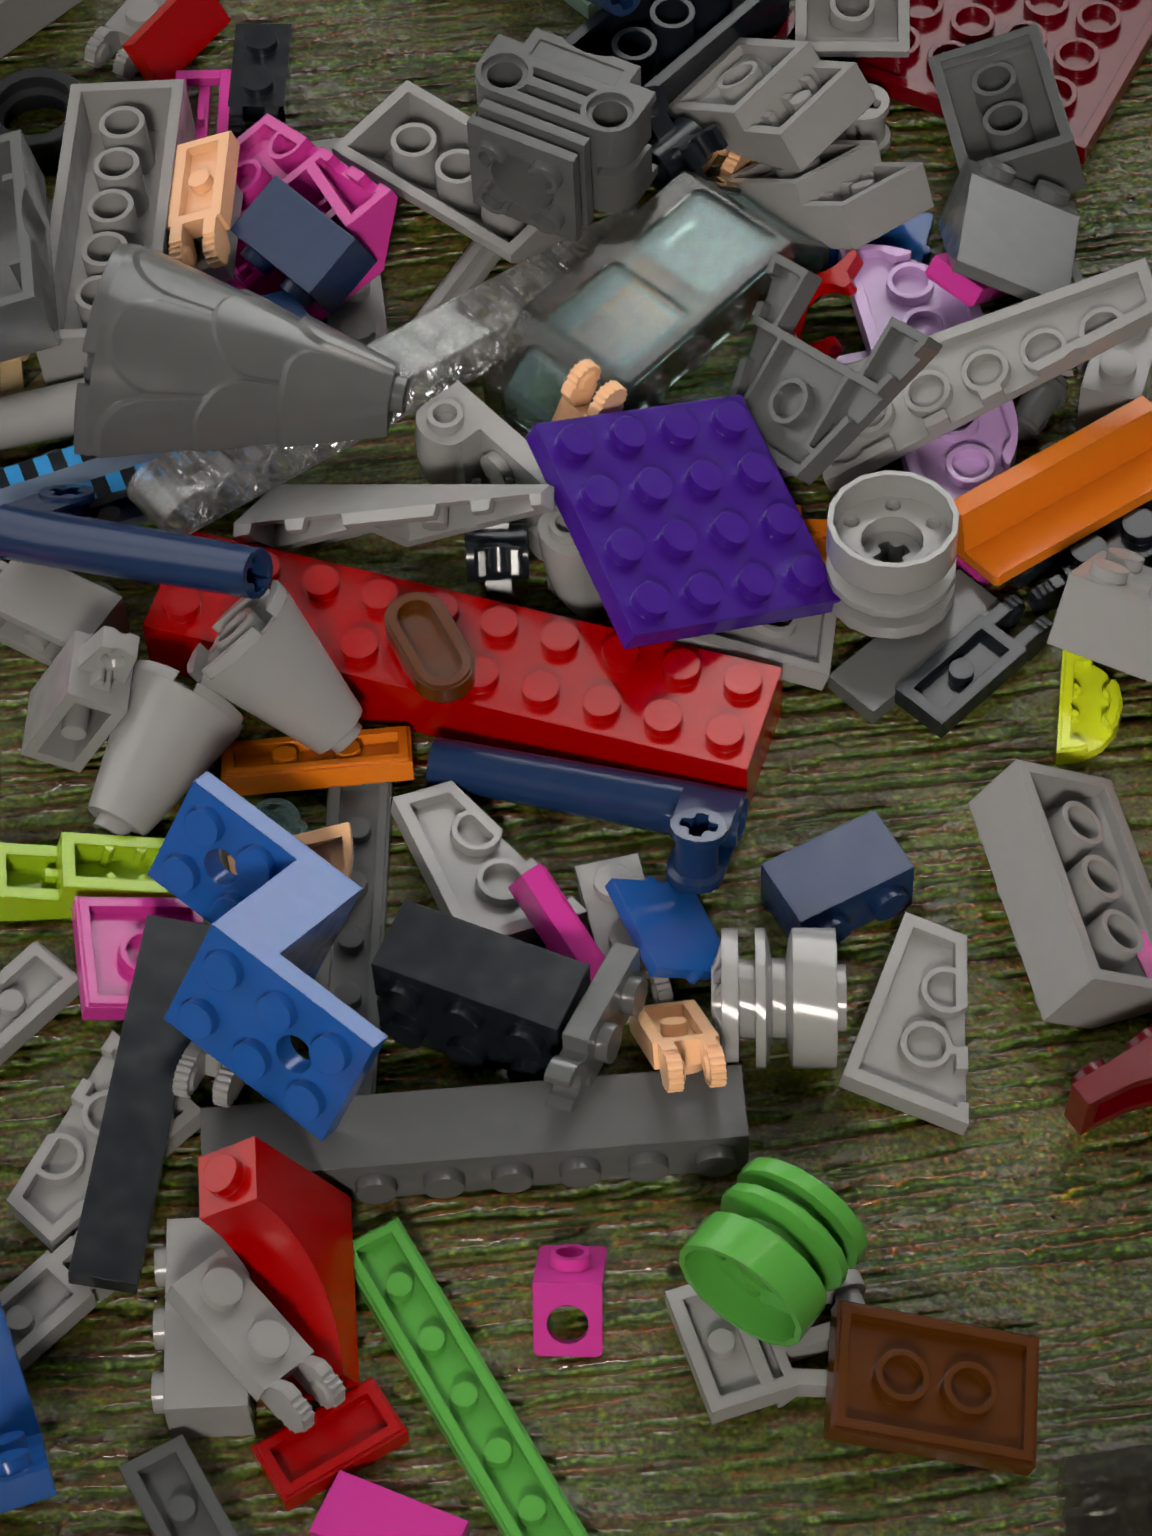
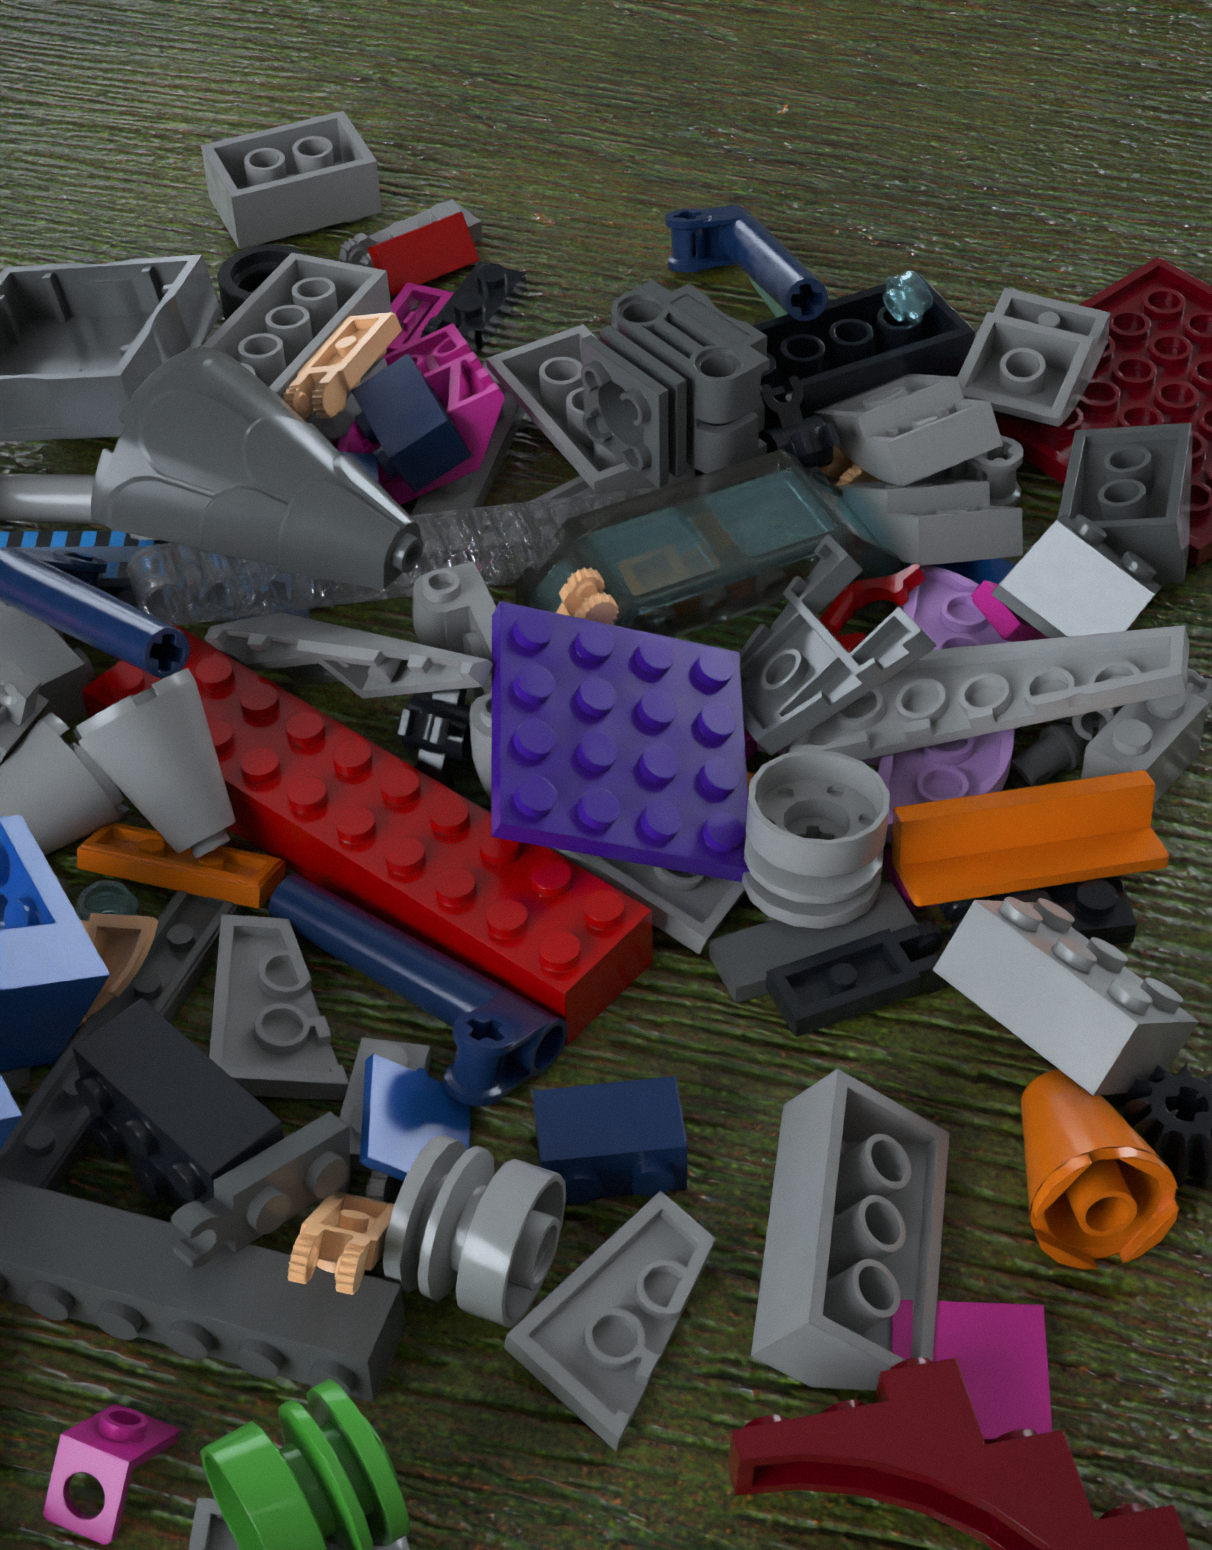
camera: 20 degrees right, 10 degrees down
reddish brown tile [384,592,476,703] -> none
dark pink tile [508,863,605,982] -> none
neon yellow tile [1055,650,1123,765] -> none

